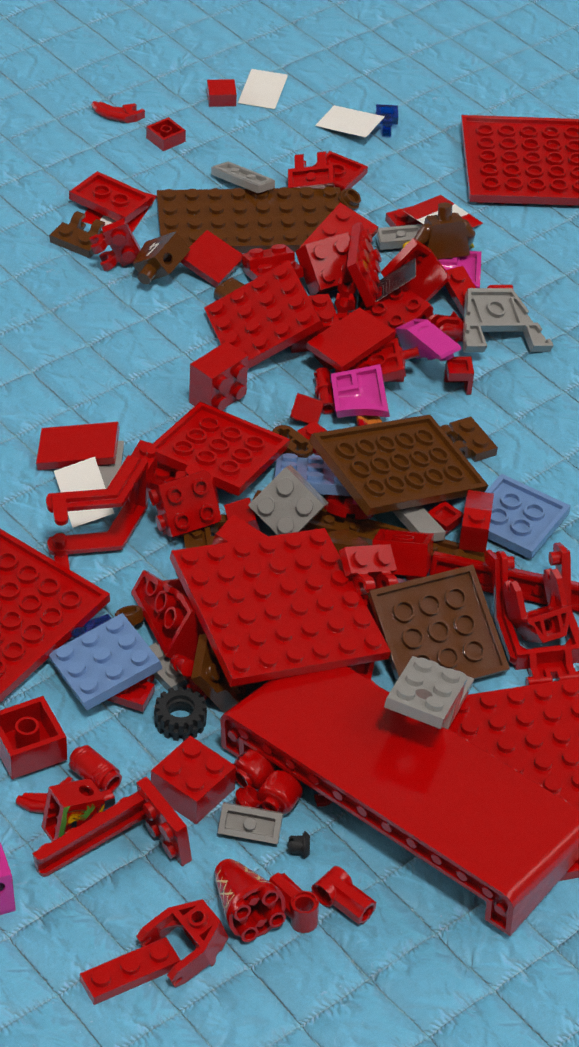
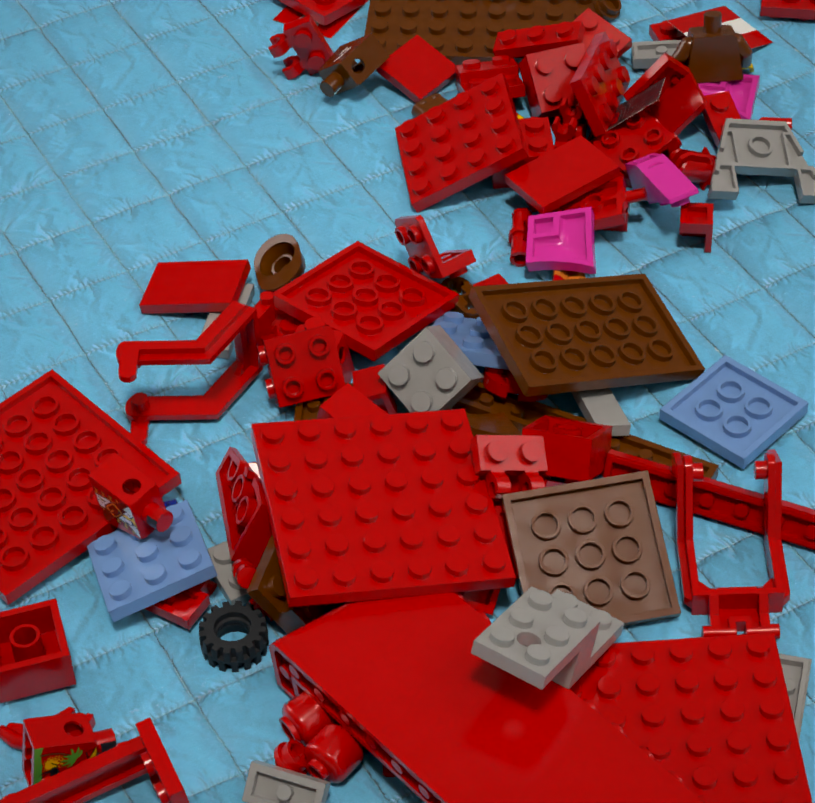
camera: 15 degrees right, 0 degrees up
reddish brown plate [49,211,105,258] -> none
white sticker [54,457,114,528] -> none
red head [69,745,122,792] -> none
reddish brown tile [115,605,144,627] -> none
red brick [151,736,236,824] -> none
red brick [189,341,248,411] -> none
red slope [290,393,325,424] -> none
red plate [428,501,464,534] -> none
reddish brown plate [441,416,498,462] -> none
red slope [459,490,494,553] -> none
red piece [502,568,572,643] -> none
none -> red torso [88,452,173,539]
none -> reddish brown piece [254,234,306,291]
none -> red bracket [395,215,476,279]
none -> red plate [493,20,585,58]

